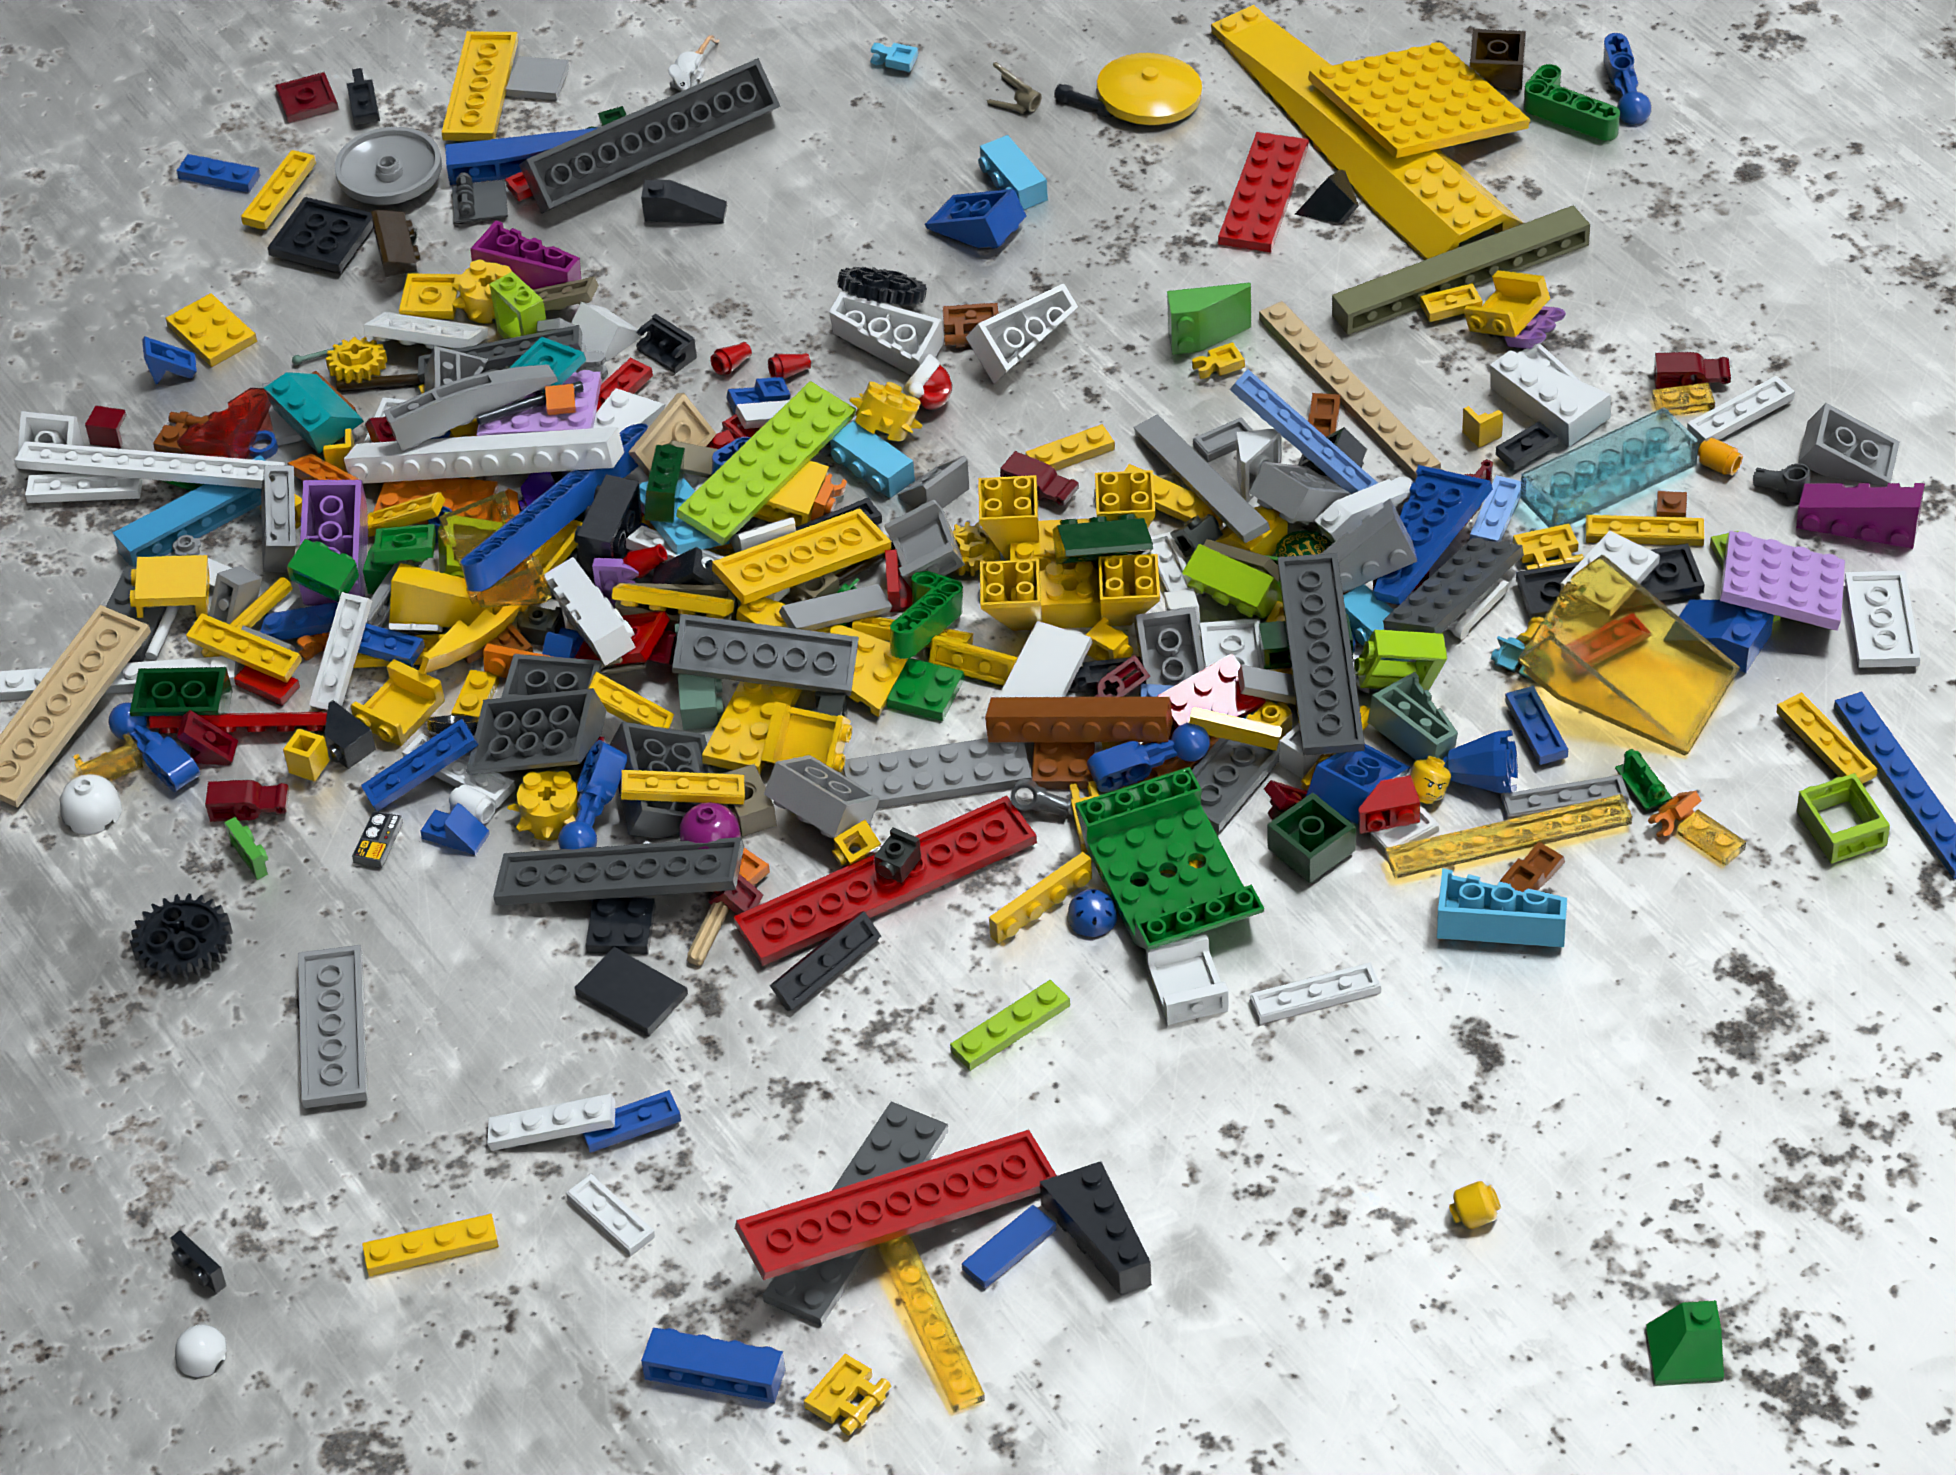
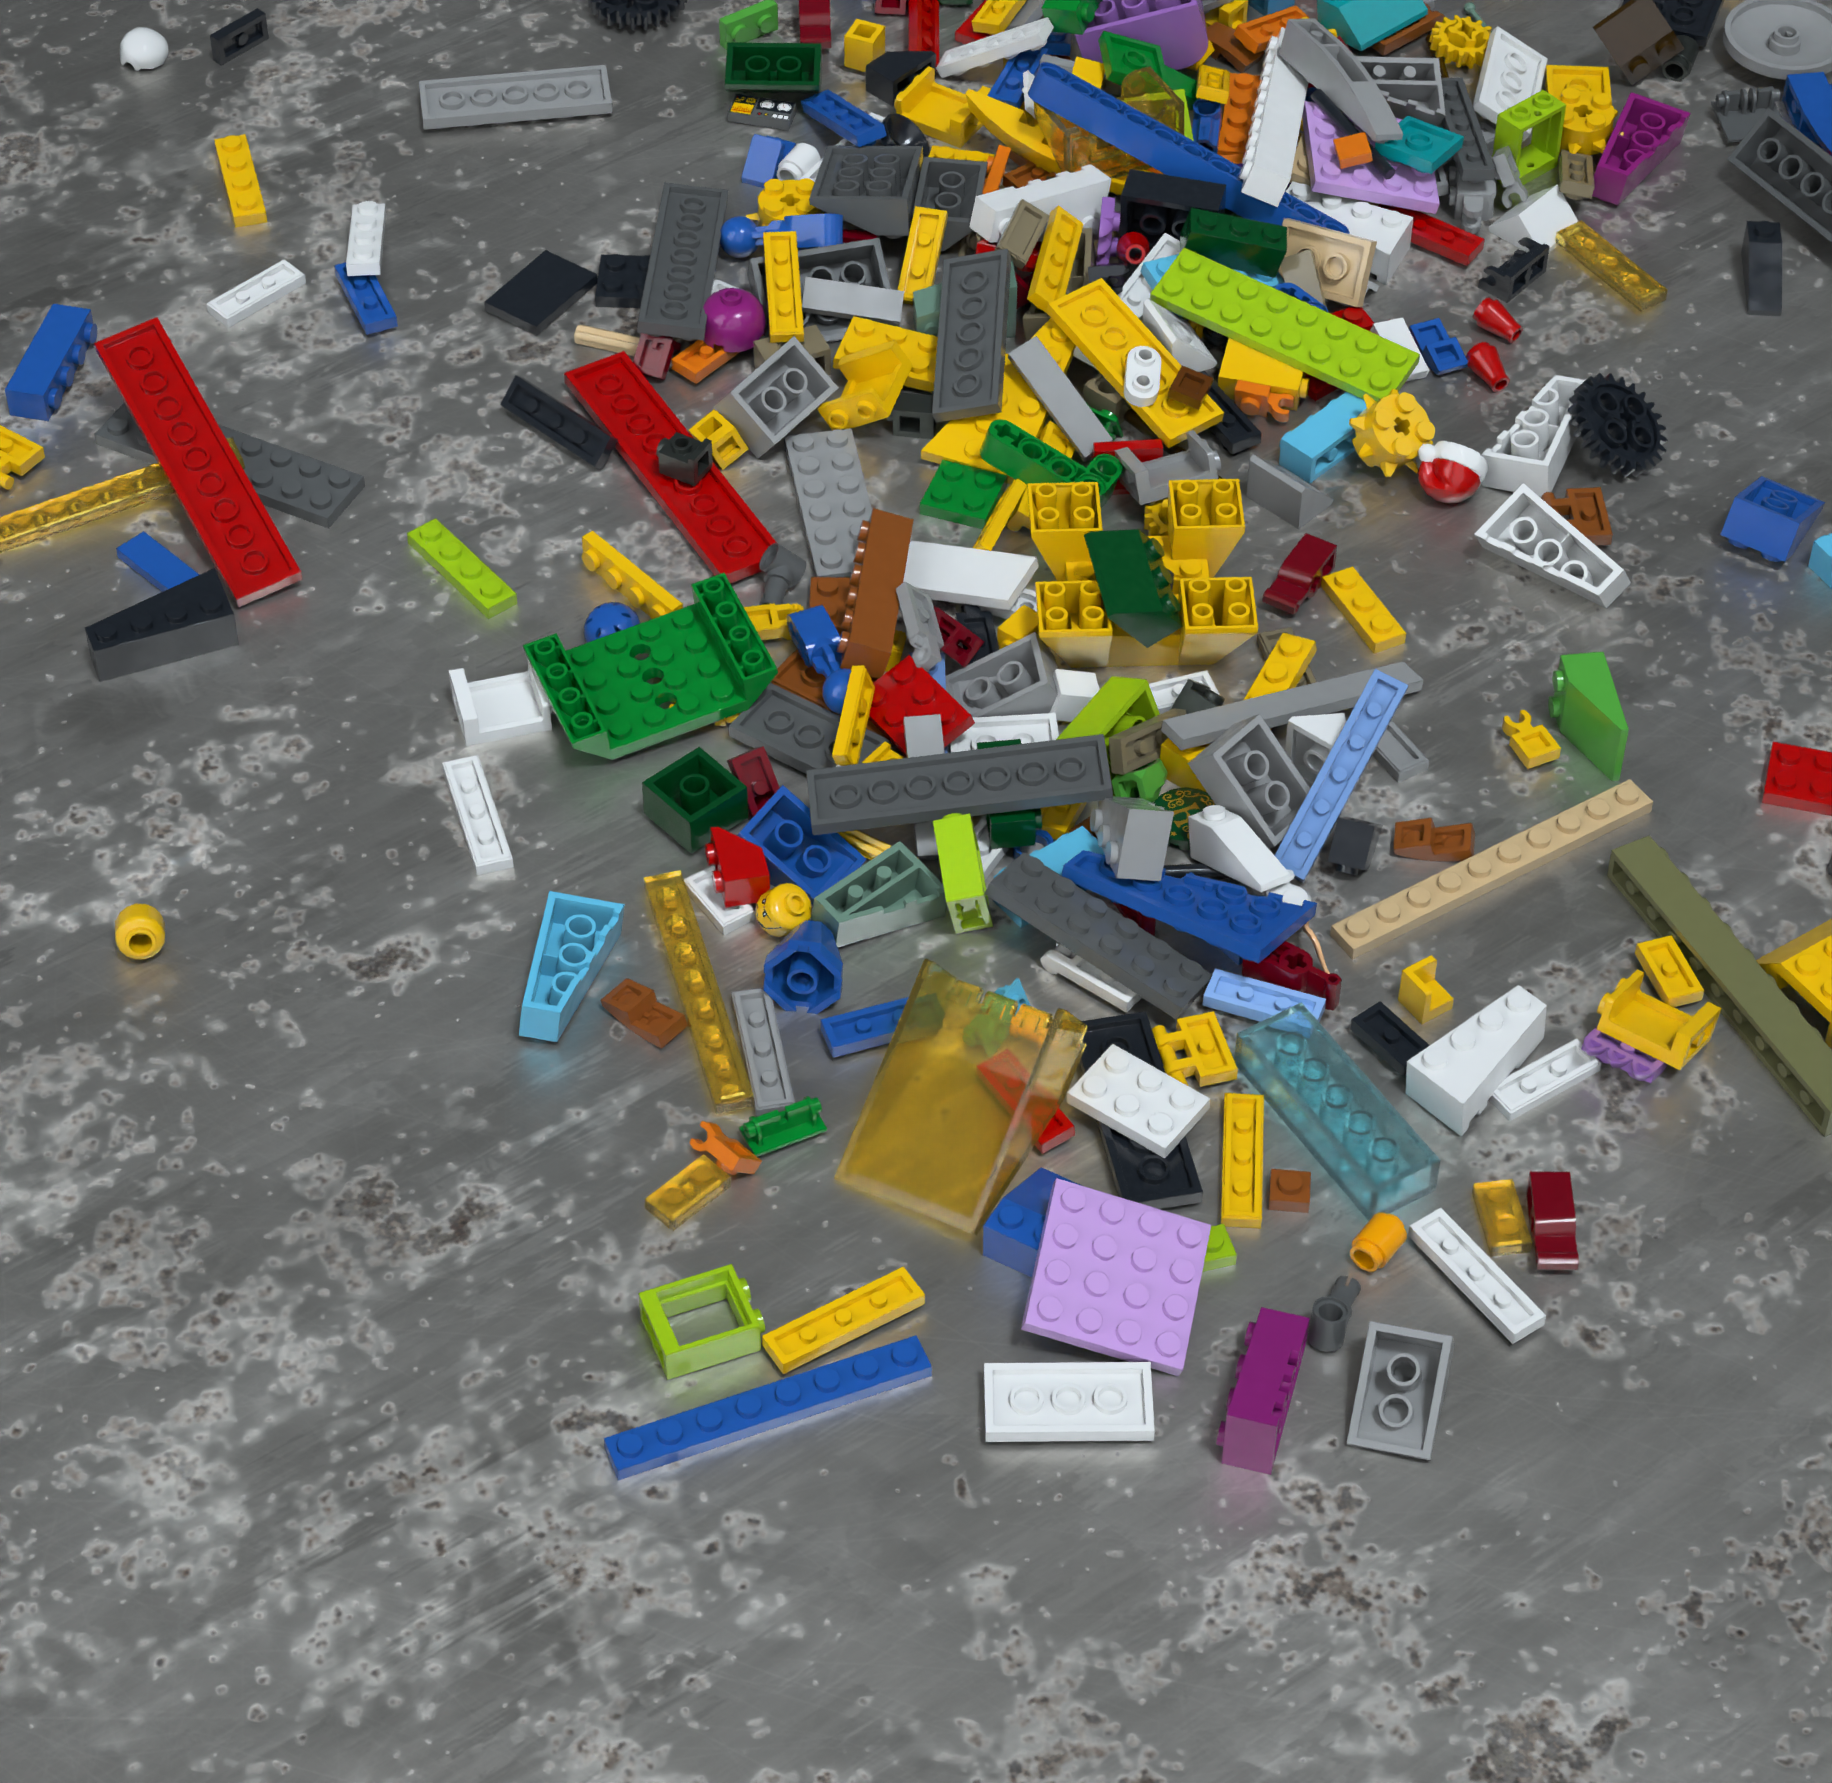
camera: 85 degrees right, 0 degrees up
none -> dark green slope [725,42,822,94]
none -> light grey tile [802,277,904,326]
none -> light grey hinge [896,582,944,672]
none -> dark tan tile [994,199,1050,270]
none -> white plate [1123,346,1161,407]
none -> reddish brown plate [1168,365,1214,410]
none -> clear yellow plate [1555,220,1668,312]

